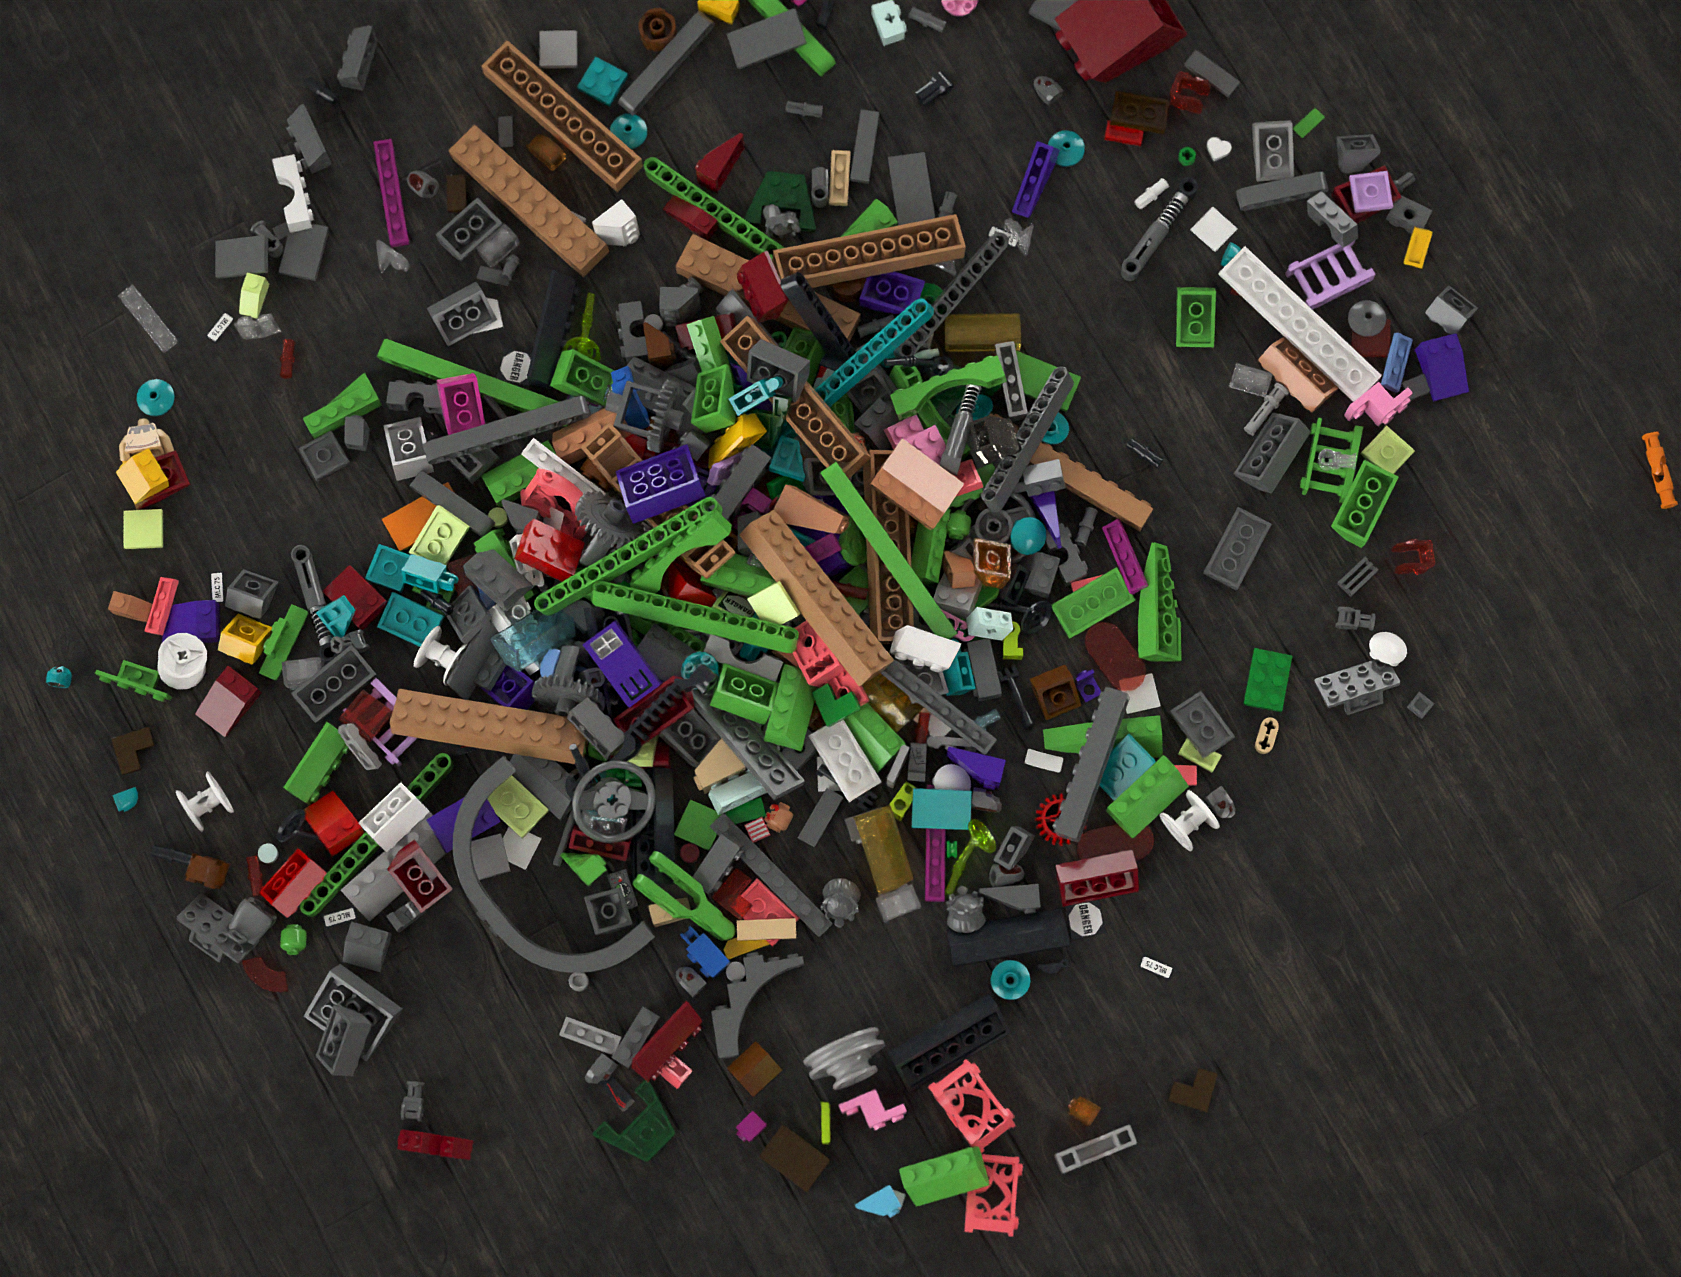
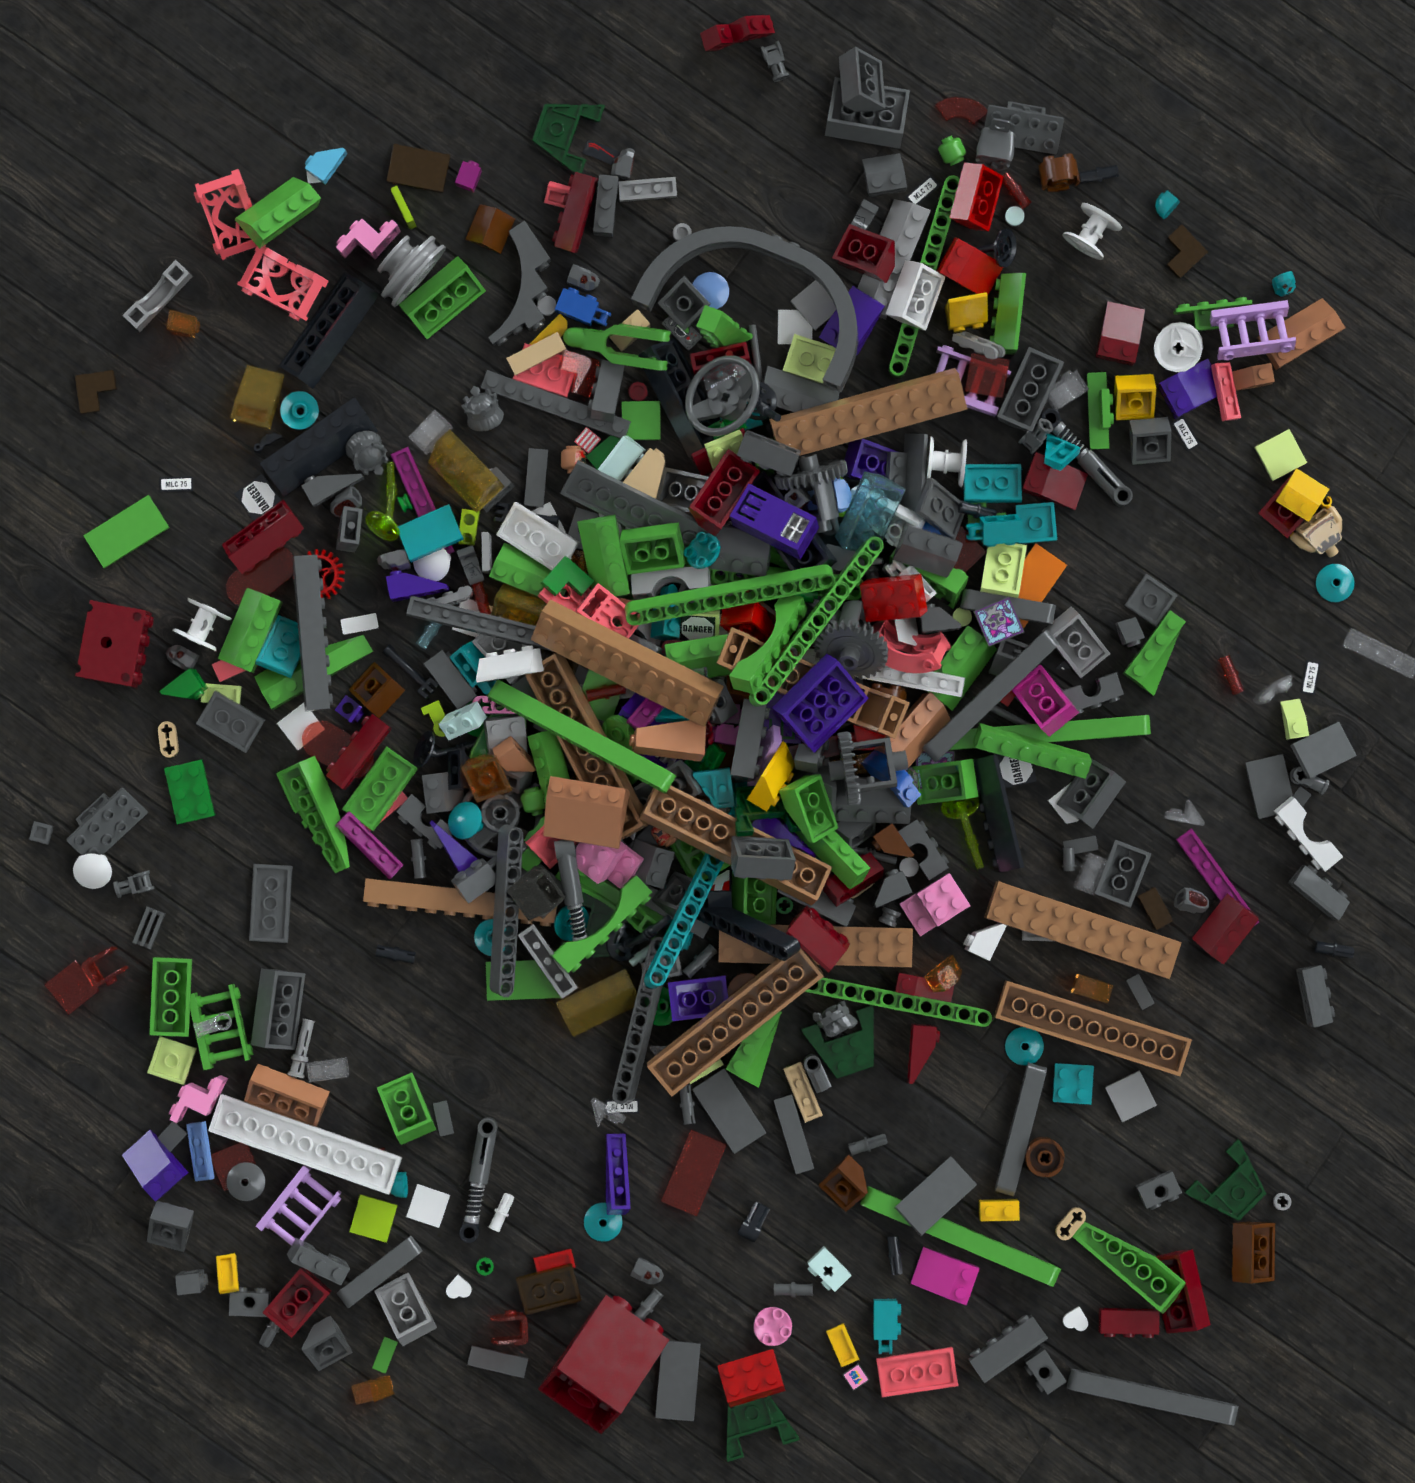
camera: 150 degrees right, 10 degrees up
black piece [610,664,719,762] -> none
teal brick [729,376,784,415] -> none
yellowish green tile [747,581,800,625] -> none
lavender tile [1349,171,1393,213] -> none
none -> clear red tile [45,960,100,1015]
none -> dark red gear [75,600,154,688]
none -> bright green tile [84,495,170,568]
none -> green slope [160,668,208,700]
none -> dark grey brick [175,1269,208,1295]
none -> clear yellow slope [231,365,284,430]
none -> dark red slope [326,714,392,790]
none -> lime tile [350,1194,398,1243]
none -> clear orange slope [351,1375,394,1405]
none -> bright green slope [399,256,486,339]
none -> dark grey sticker [433,1101,454,1136]
none -> dark grey pin [634,1288,664,1321]
none -> clear red tile [661,1130,727,1216]
none -> medium blue dish [693,272,729,309]
none -> reddish brown slope [818,1155,868,1212]
none -> bright pink bracket [899,873,970,936]
none -> clear orange slope [924,955,962,993]
none -> yellow slope [945,292,988,332]
none -> tile [974,596,1024,647]
none -> bright green brick [974,723,1092,779]
none -> dark red slope [1192,893,1259,965]
none -> lavender fence [1210,300,1296,360]
none -> nougat slope [1256,298,1345,370]

